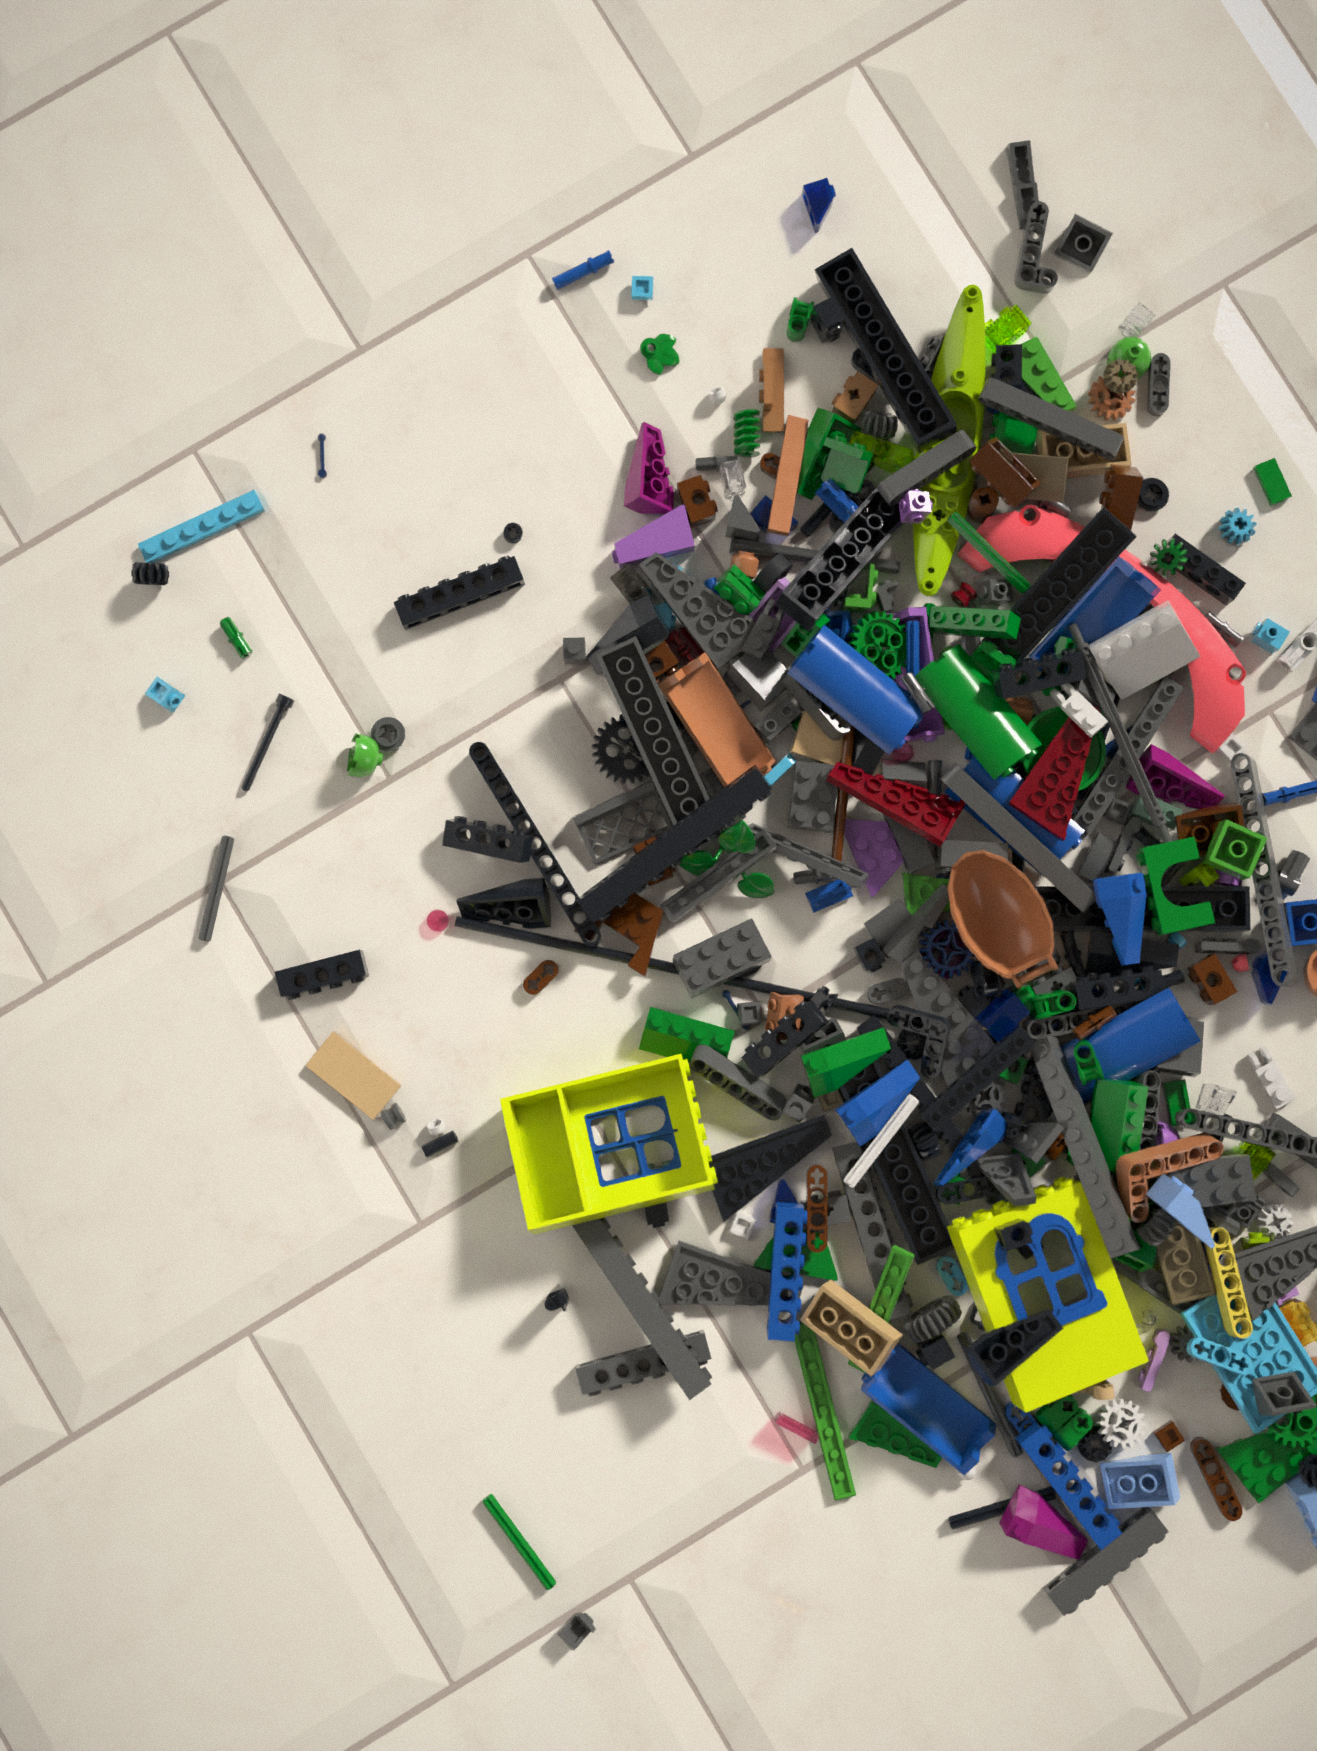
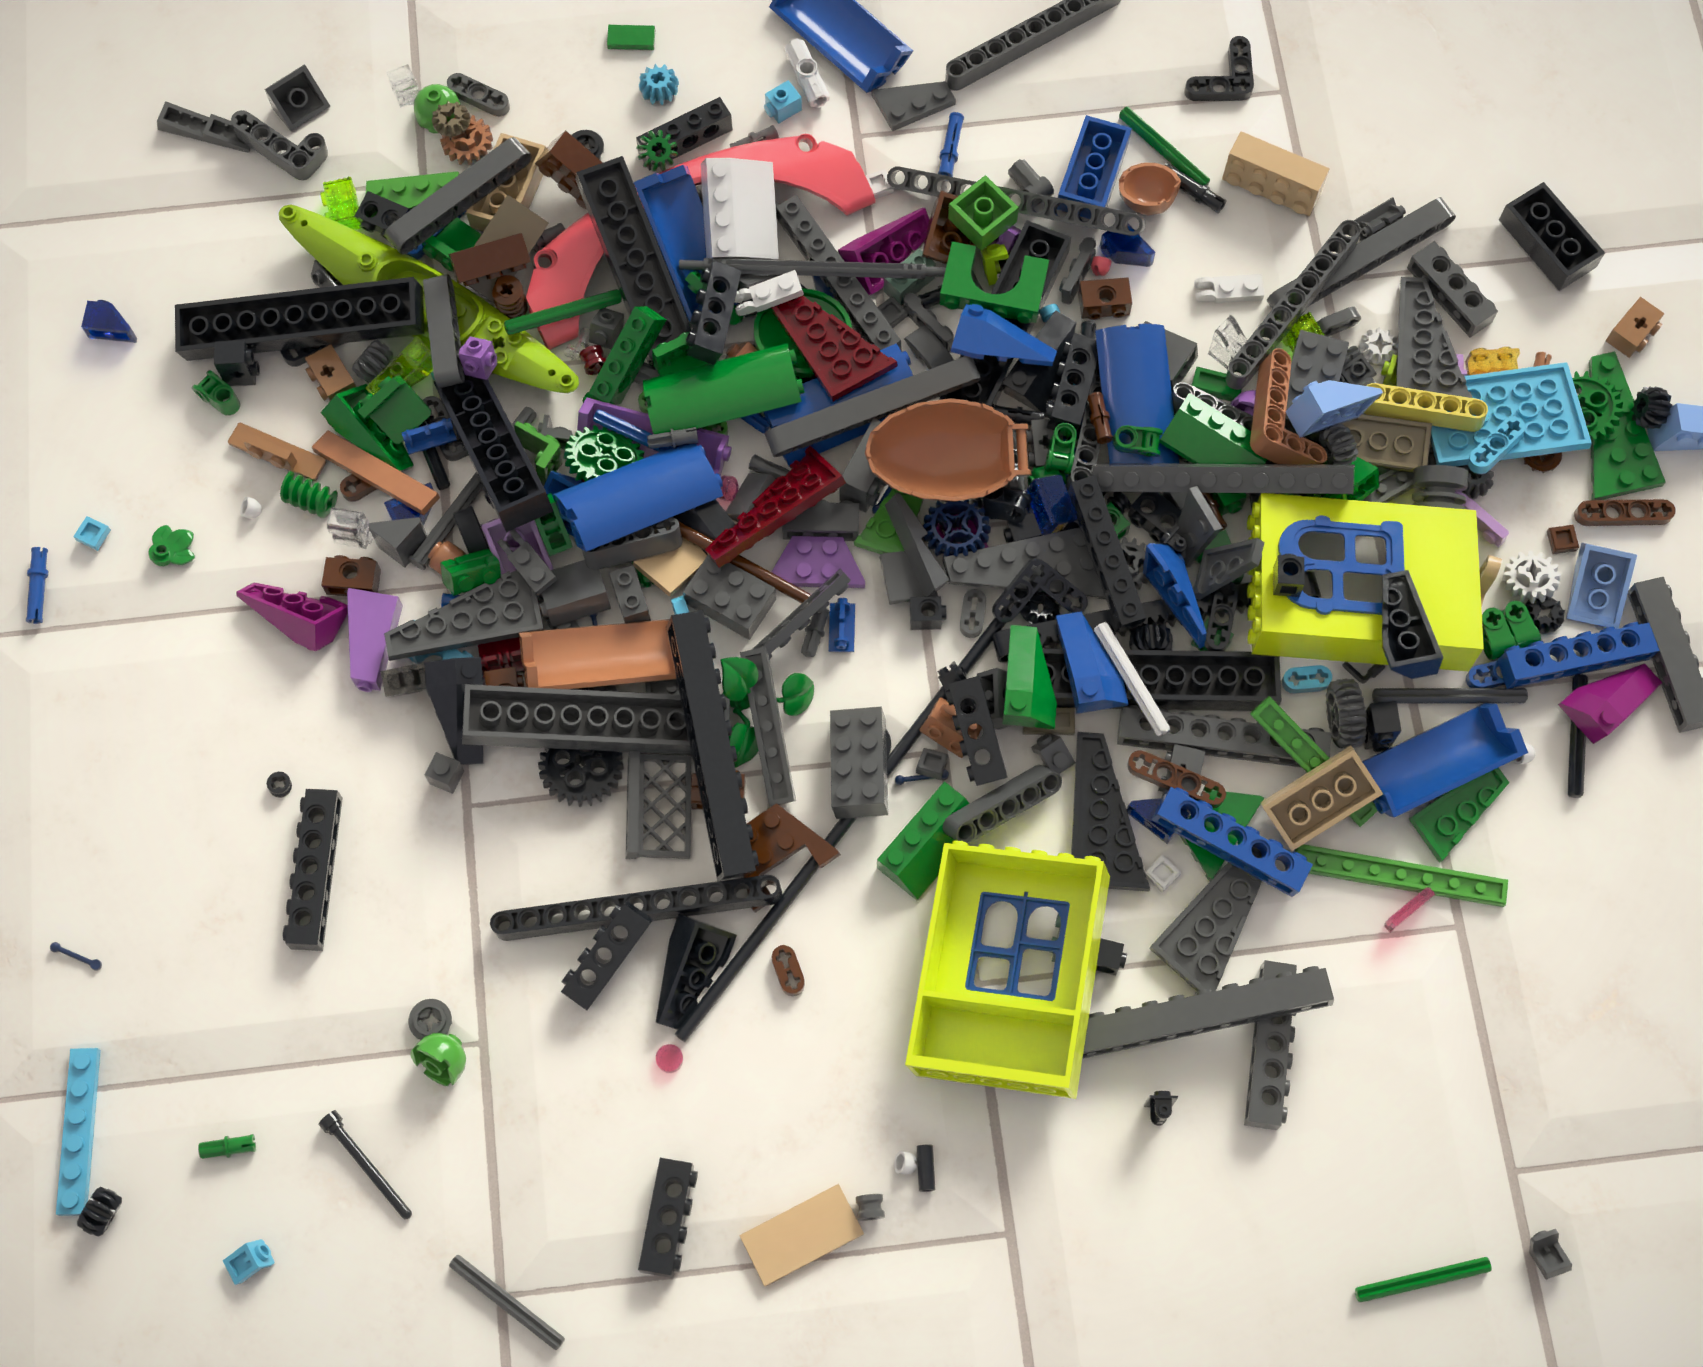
camera: 65 degrees left, 15 degrees down
dark grey axle [695,454,738,472] -> none
dark grey slope [1252,1371,1316,1416] -> none
none -> dark grey wheel [1411,465,1469,509]

